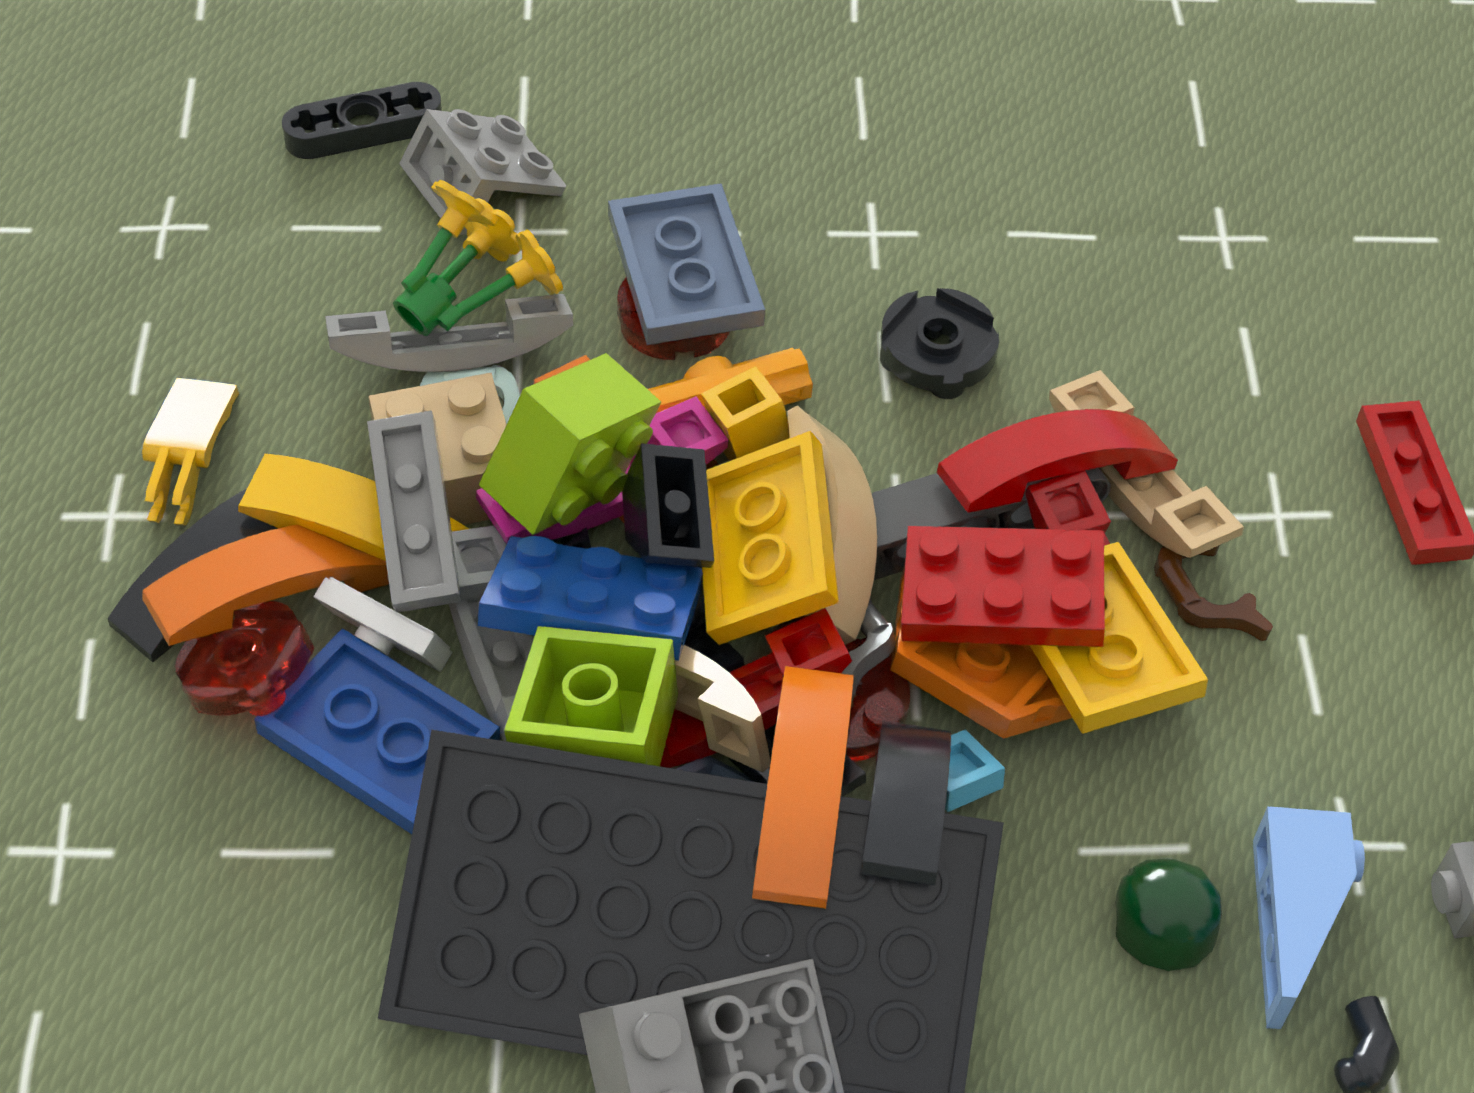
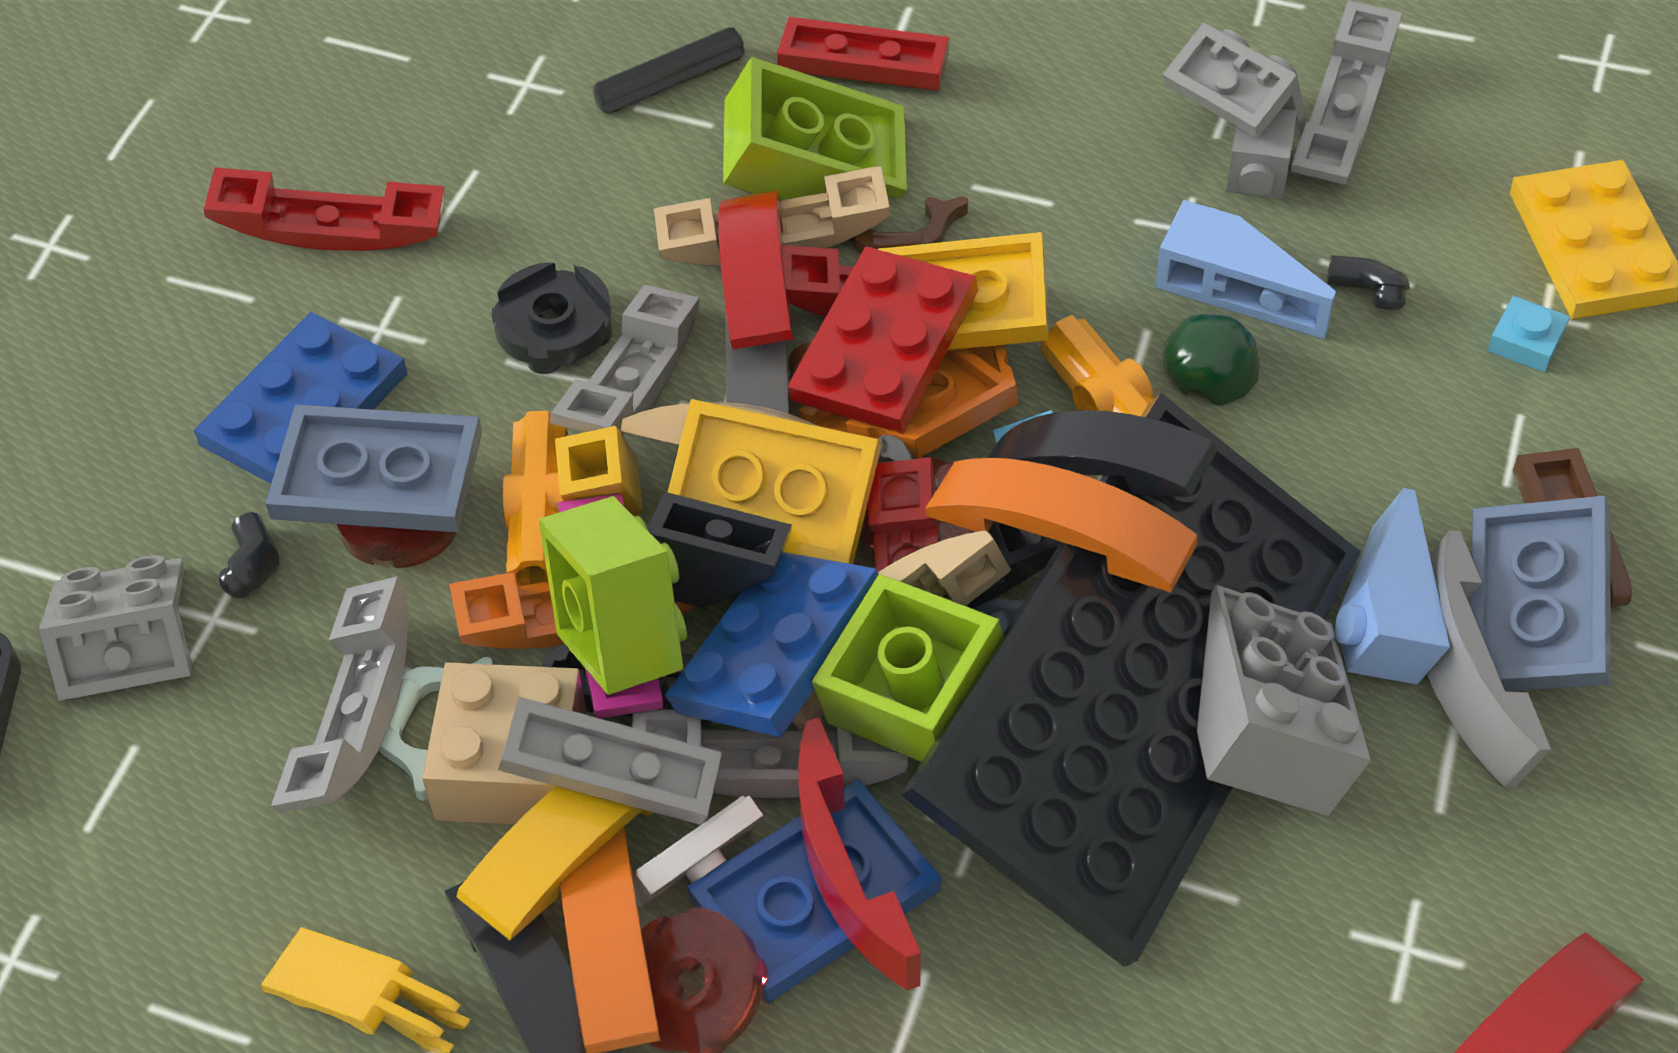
camera: 65 degrees left, 0 degrees up
plant [393,180,563,336] -> none
none -> blue plate [194,312,408,484]
none -> red slope [203,167,445,251]
none -> black arm [219,512,279,598]
none -> light grey slope [551,284,699,434]
none -> black axle [593,27,745,113]
none -> lime slope [723,57,907,200]
none -> red slope [798,717,921,991]
none -> light orange piece [1040,315,1154,416]

